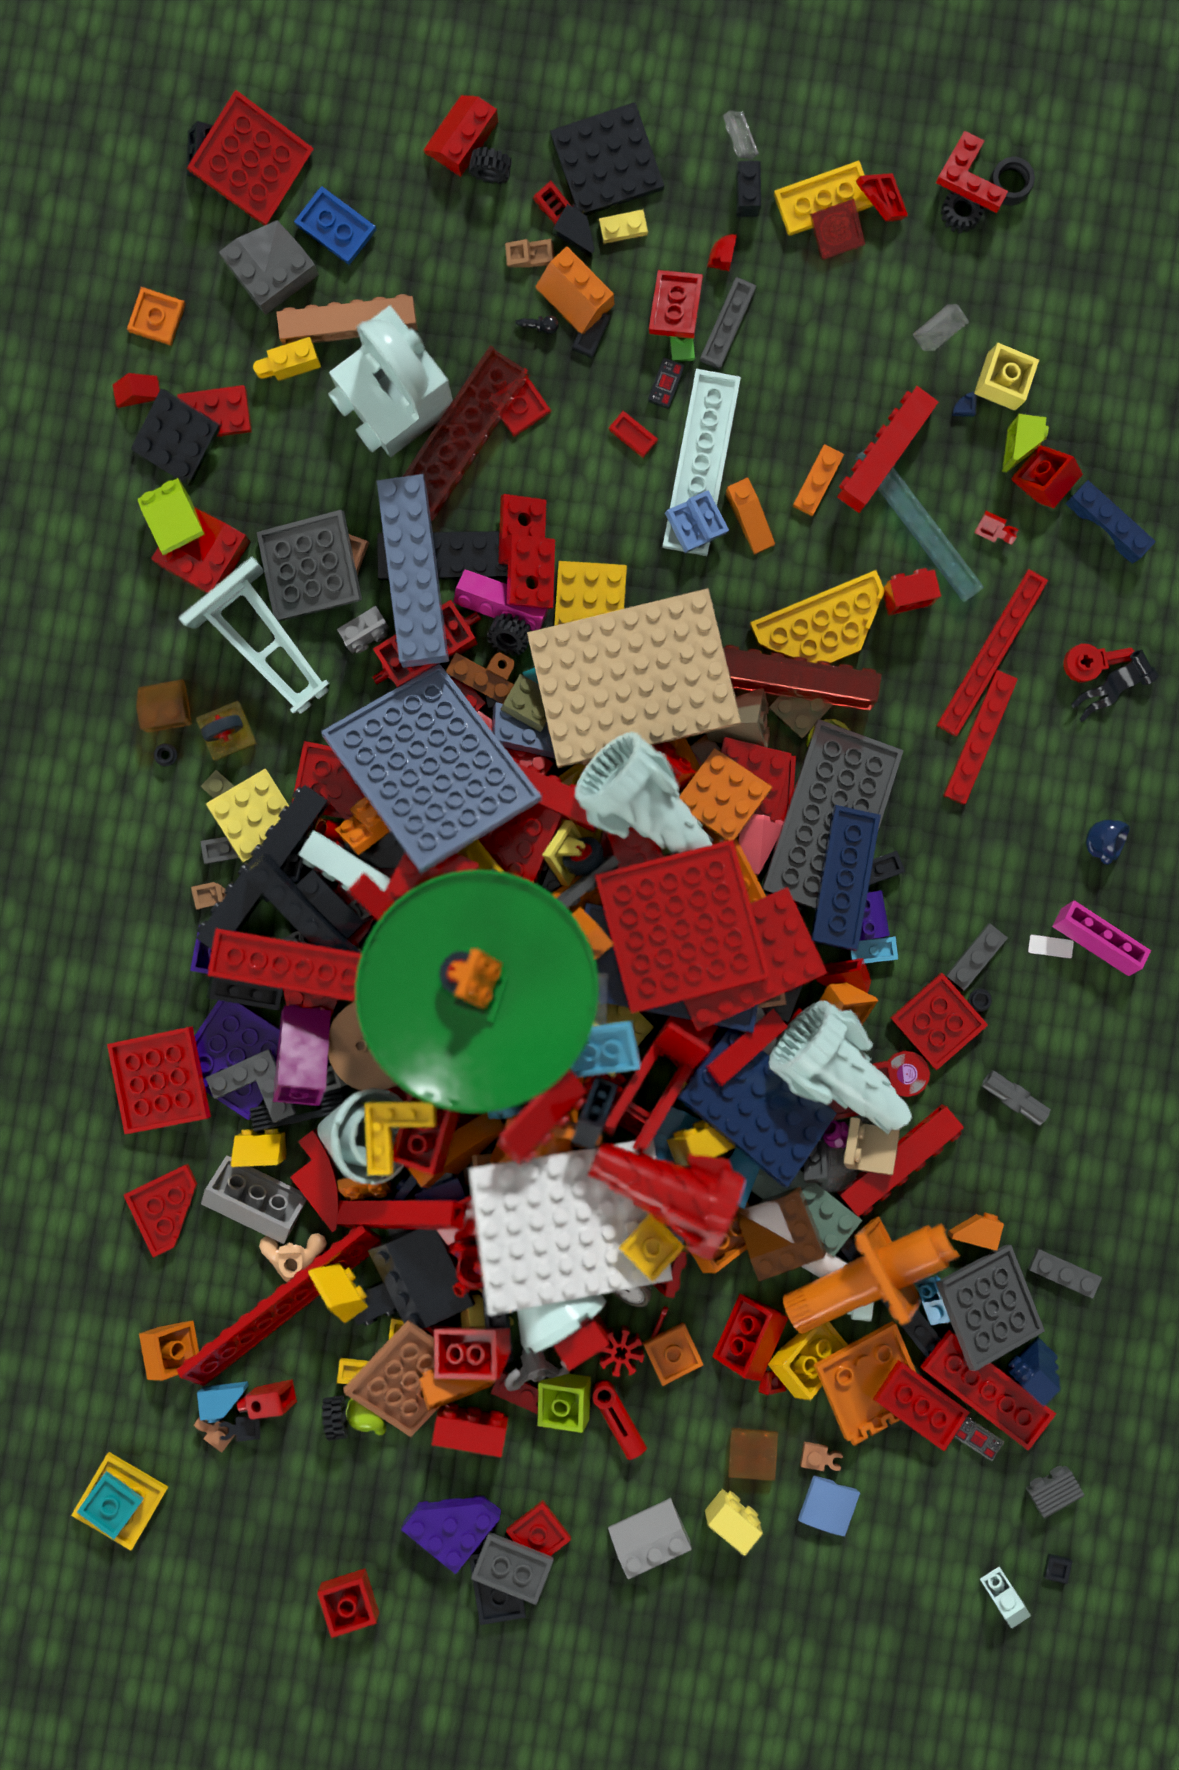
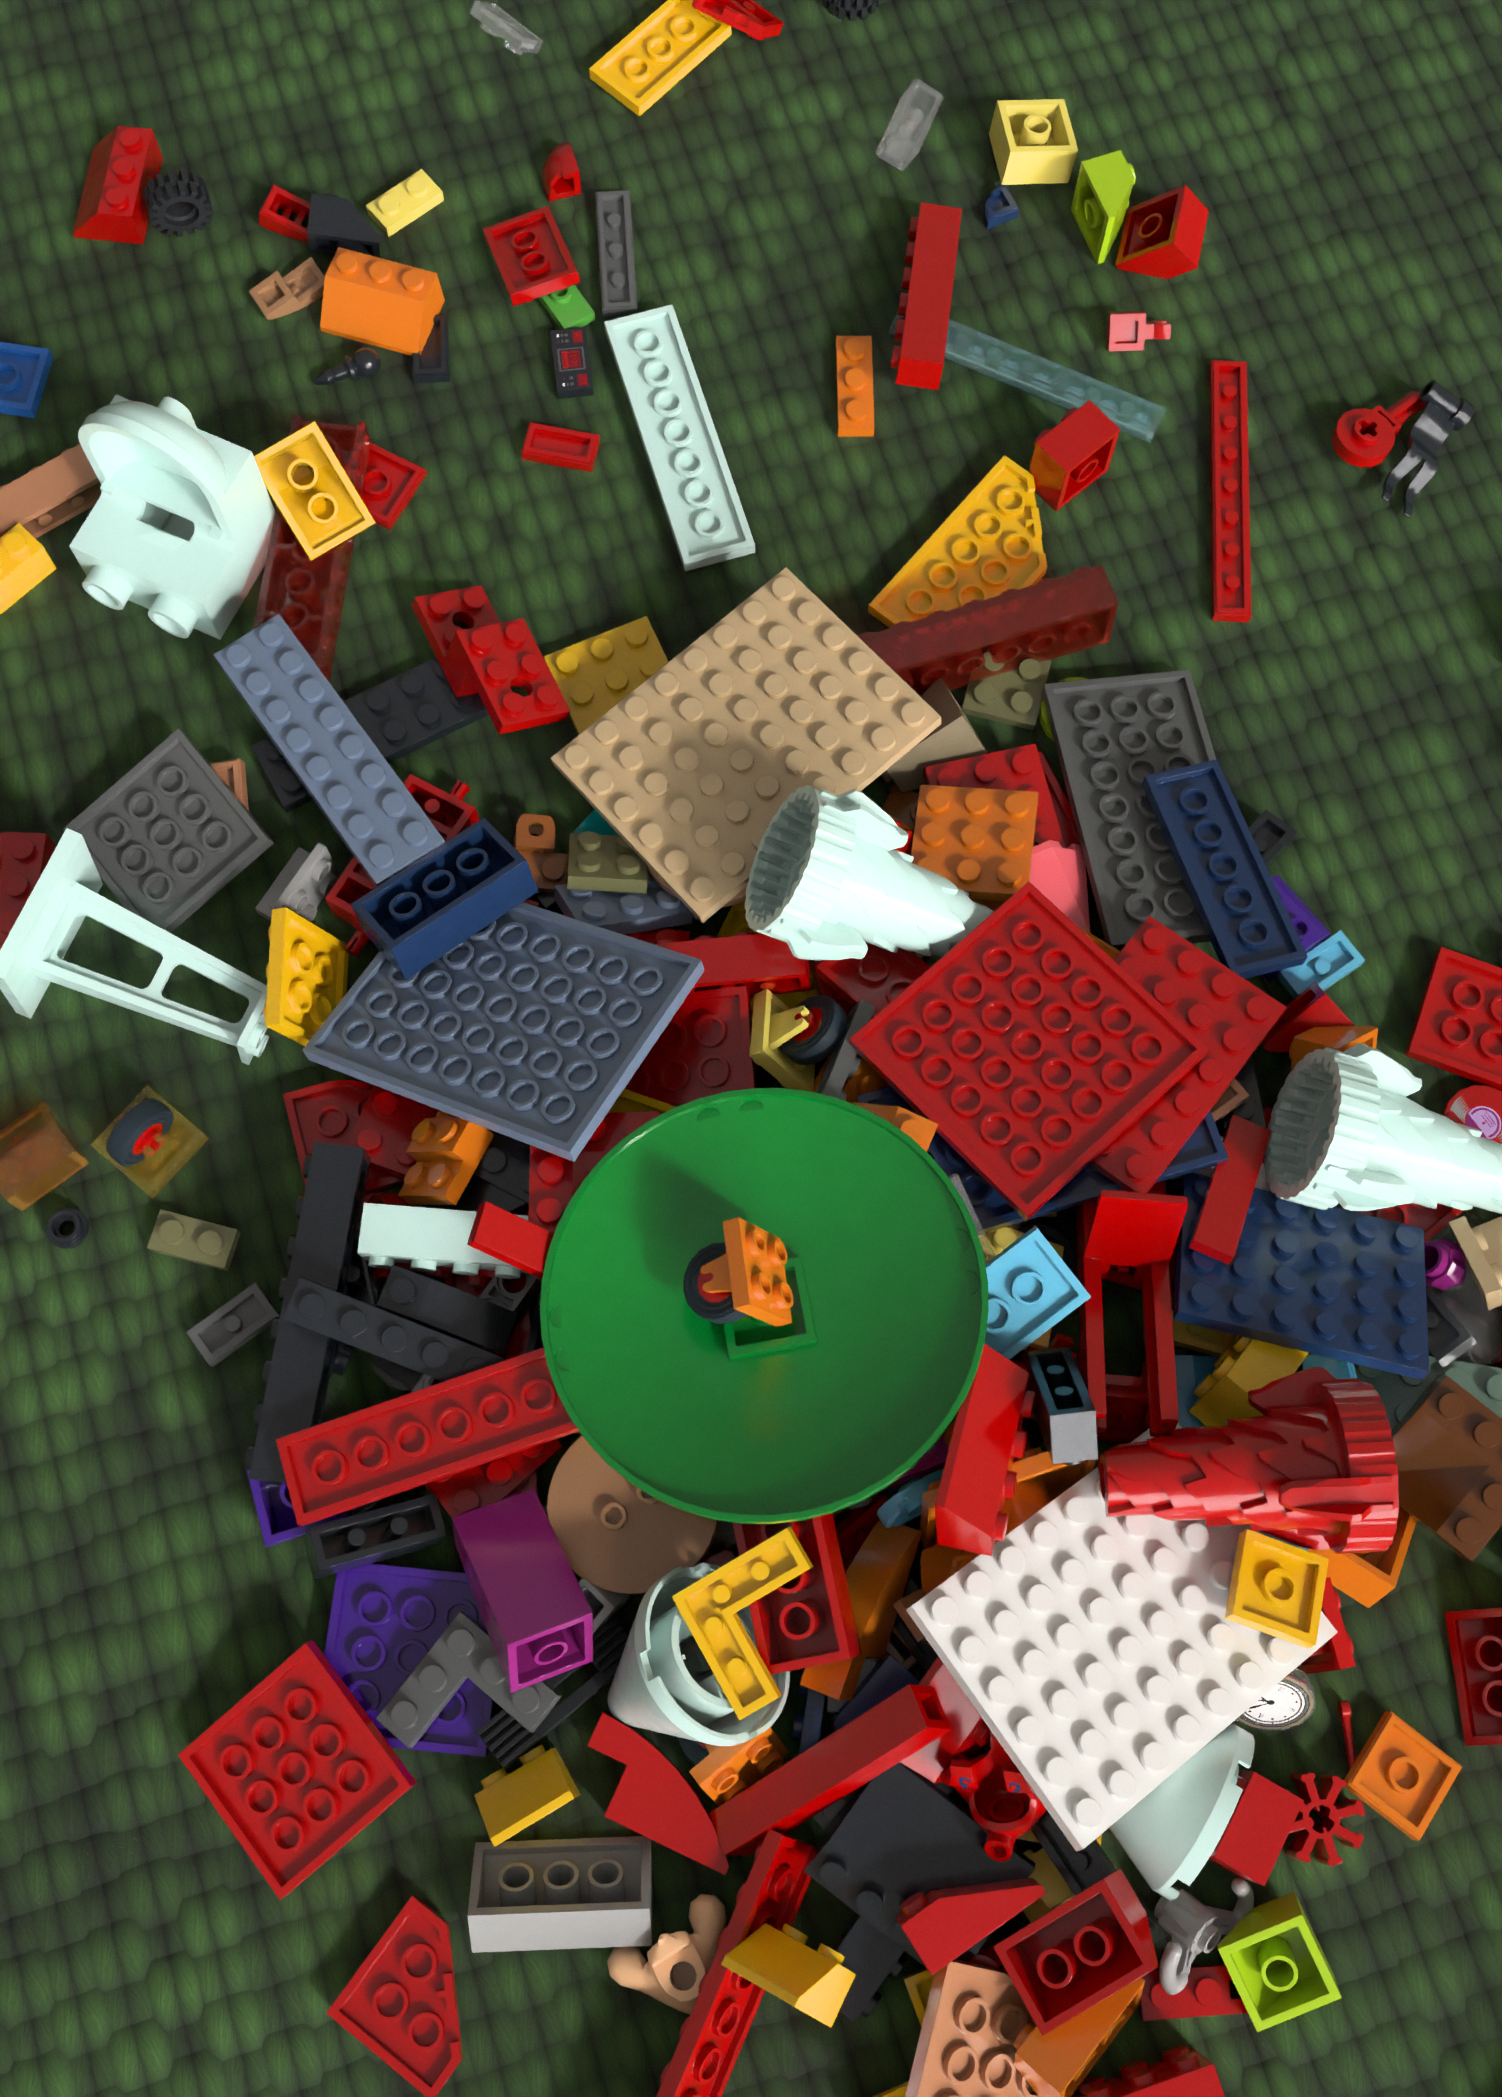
camera: 25 degrees left, 15 degrees down
medium nougat slope [191,882,226,910] -> none
light yellow plate [206,768,289,863] -> none
dark pink brick [453,569,549,631] -> none
black tyre [487,613,532,656] -> none
black plate [550,102,664,216] -> none
red piece [593,1380,647,1460] -> none
medium blue slope [665,490,729,553] -> none
orange slope [725,477,775,555] -> none
black brick [736,161,761,217] -> none
clear red tile [809,199,865,260] -> none
red plate [943,670,1018,805] -> none
dark grey plate [945,923,1007,991] -> none
dark blue arch [1065,480,1156,564] -> none
none -> yellow slope [254,421,375,561]
none -> yellow plate [263,907,349,1046]
none -> dark blue brick [351,818,538,980]
none -> red slope [894,1877,1046,1975]

